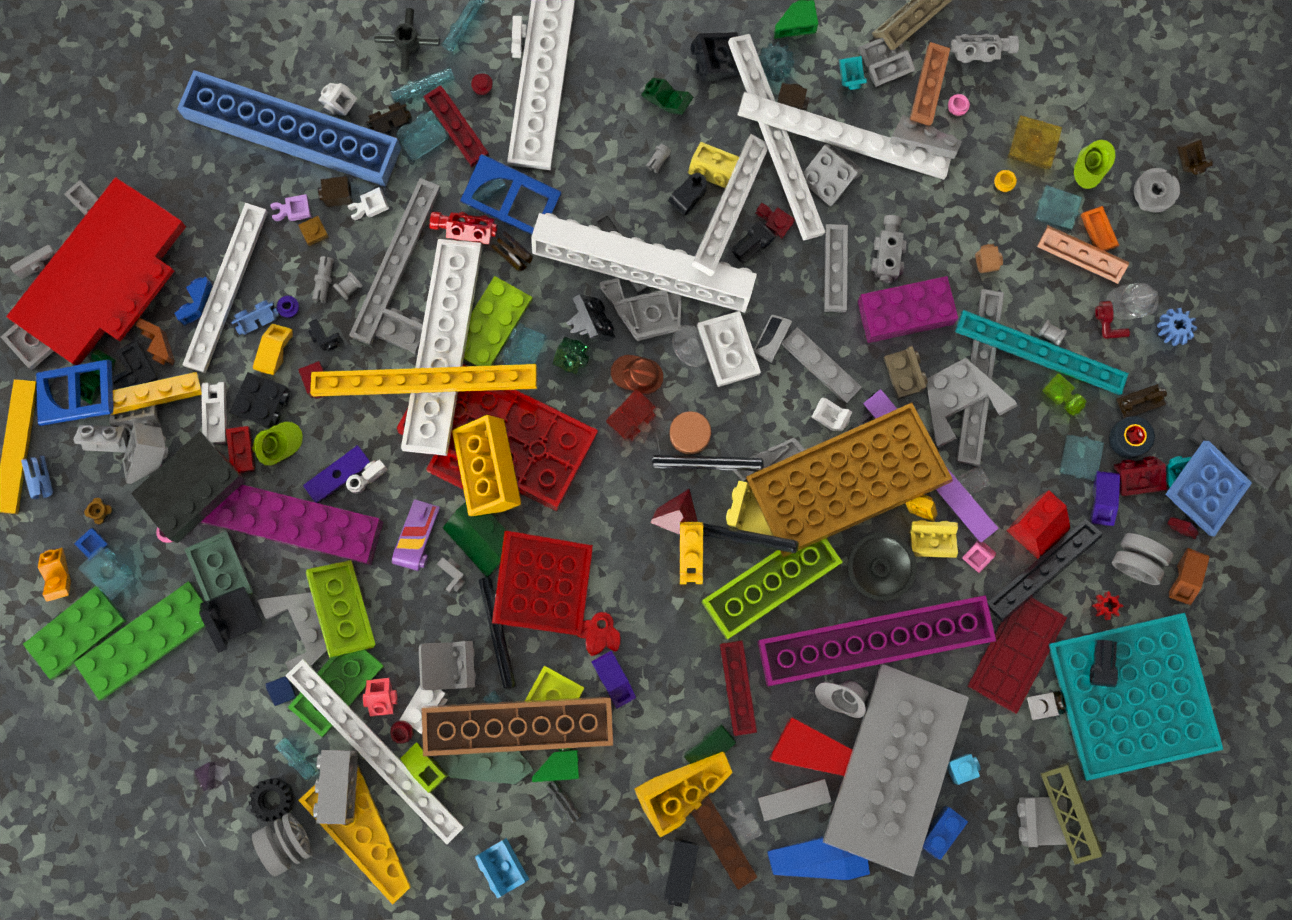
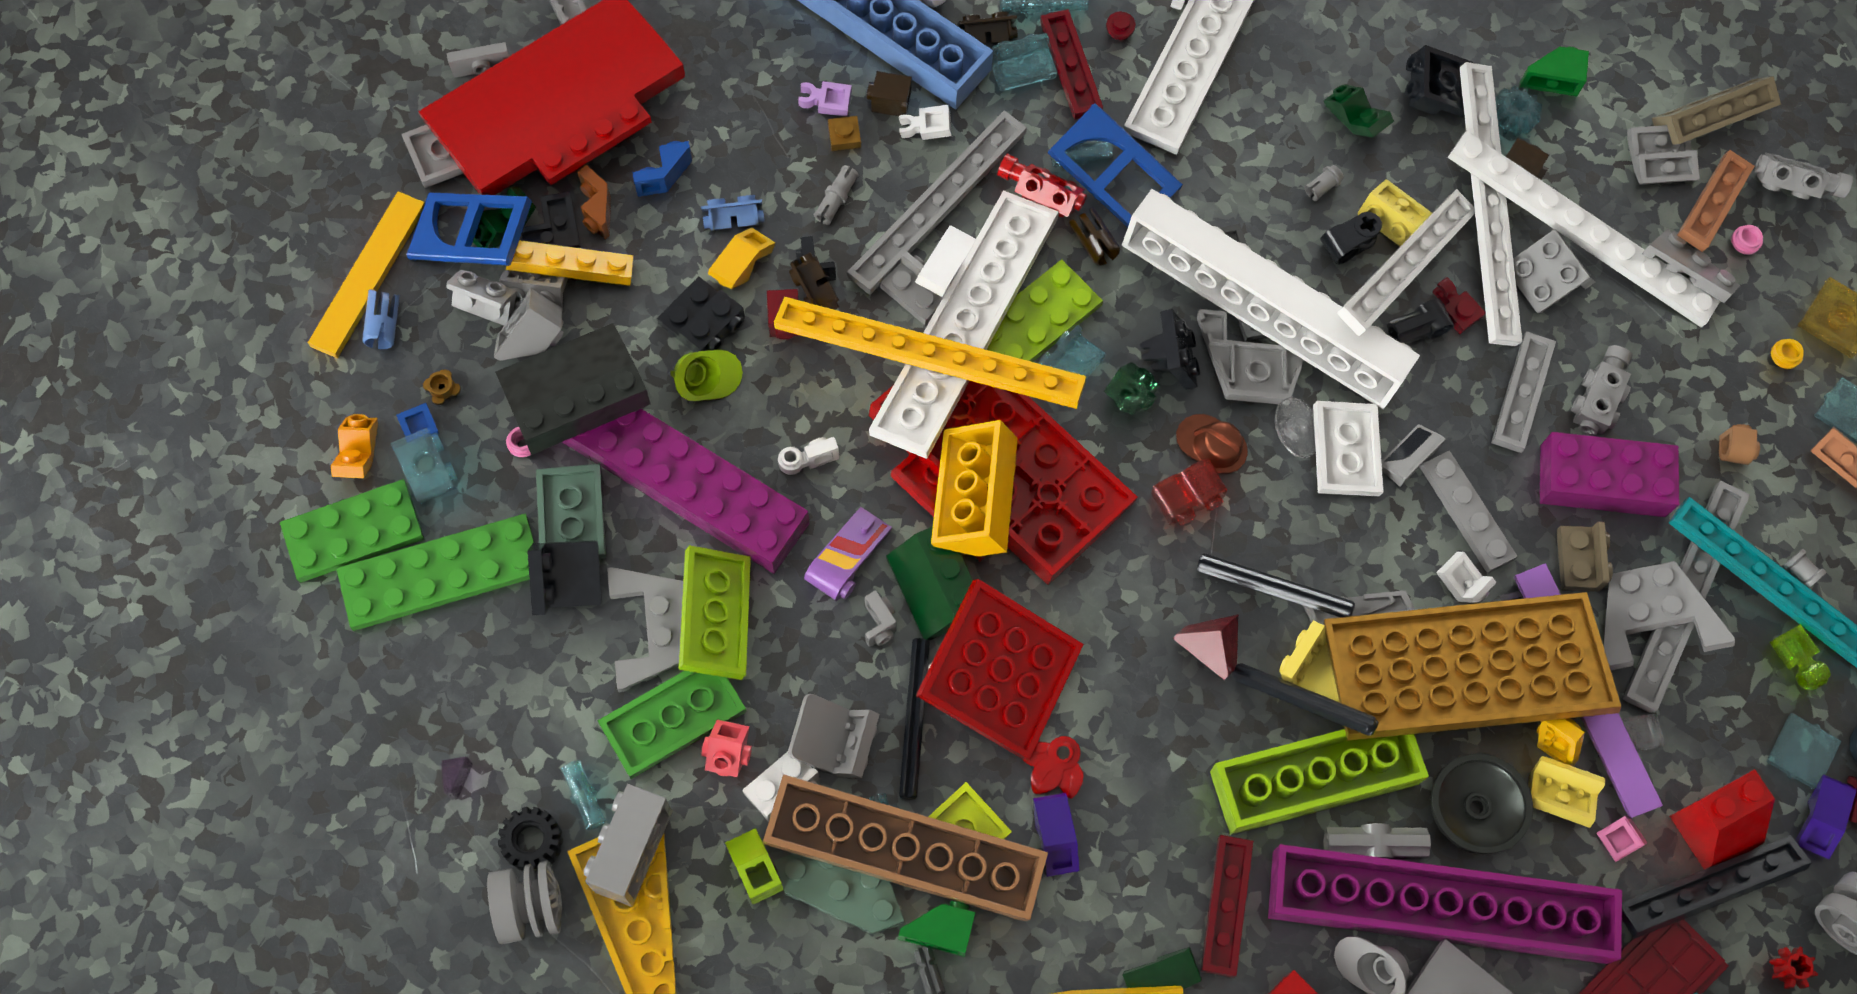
camera: 15 degrees right, 10 degrees down
white plate [182,203,268,374] -> none
white plate [201,382,227,444] -> none
red plate [226,426,255,473] -> none
dark blue slope [265,676,297,706] -> none
dark purple plate [276,296,299,318] -> none
white plate [285,659,464,844] -> none
dark purple tile [303,445,370,503] -> none
light grey bush [333,271,363,300] -> none
dark red plate [390,720,413,744] -> none
nougat head [670,411,711,455] -> none
yellow plate [680,522,703,584] -> none
teal bracket [839,56,867,90] -> none
none -> dark brown hinge [789,252,839,310]
none -> white tile [915,225,976,297]
none -> light grey piece [1323,823,1431,859]

